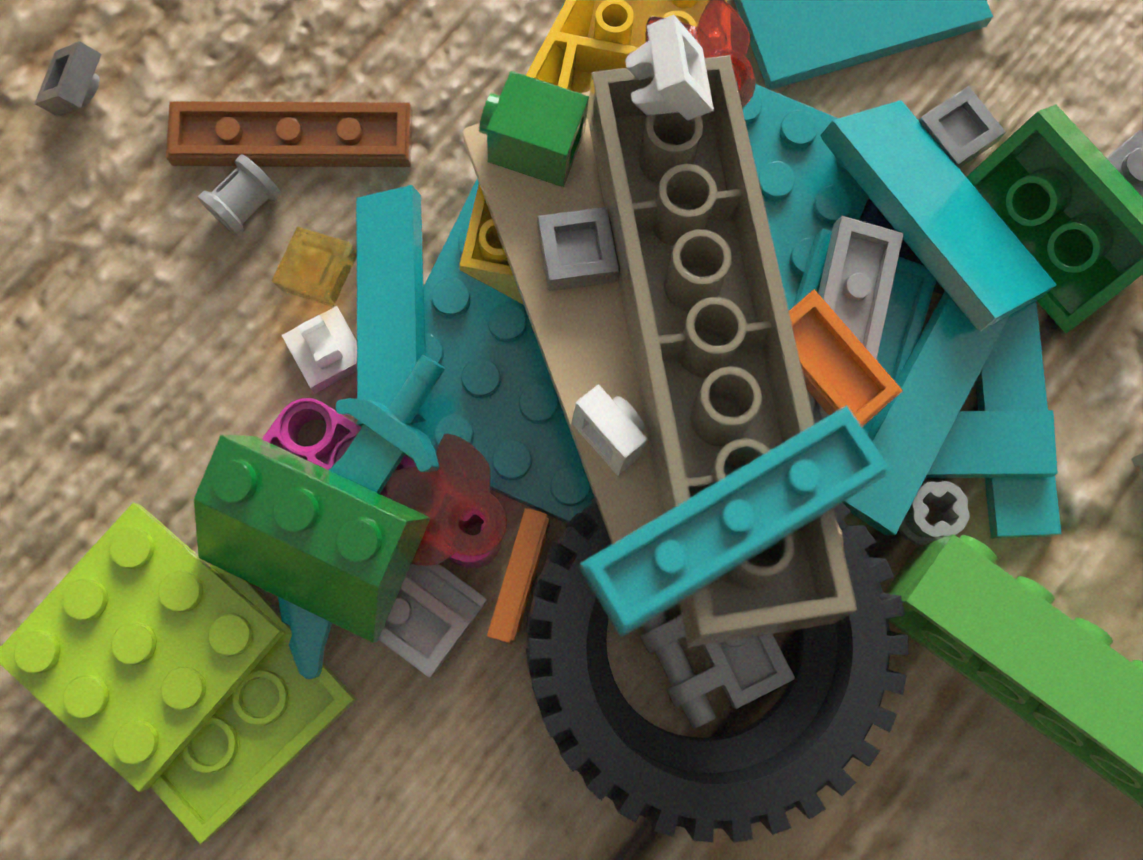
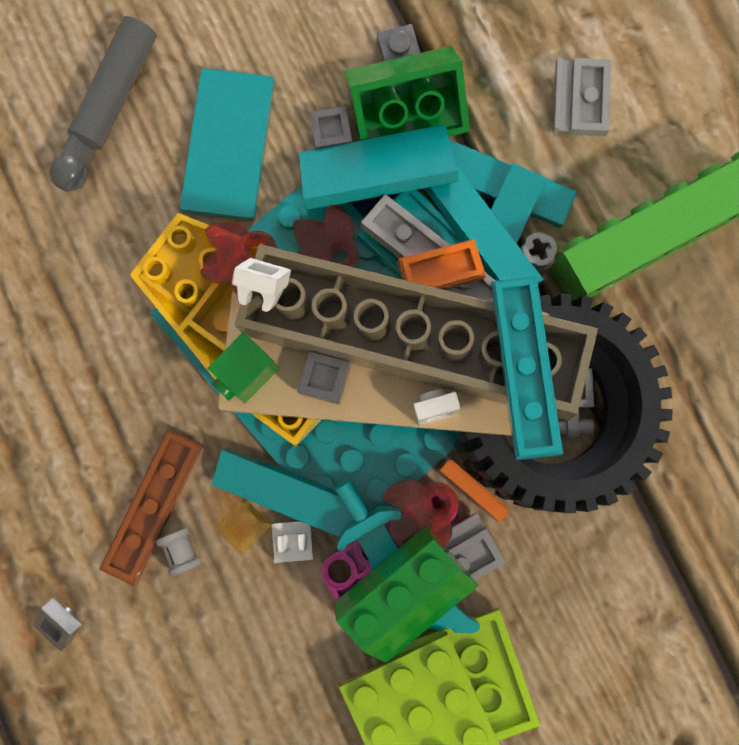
camera: 60 degrees left, 5 degrees up
none -> clear red plate [293,205,359,268]

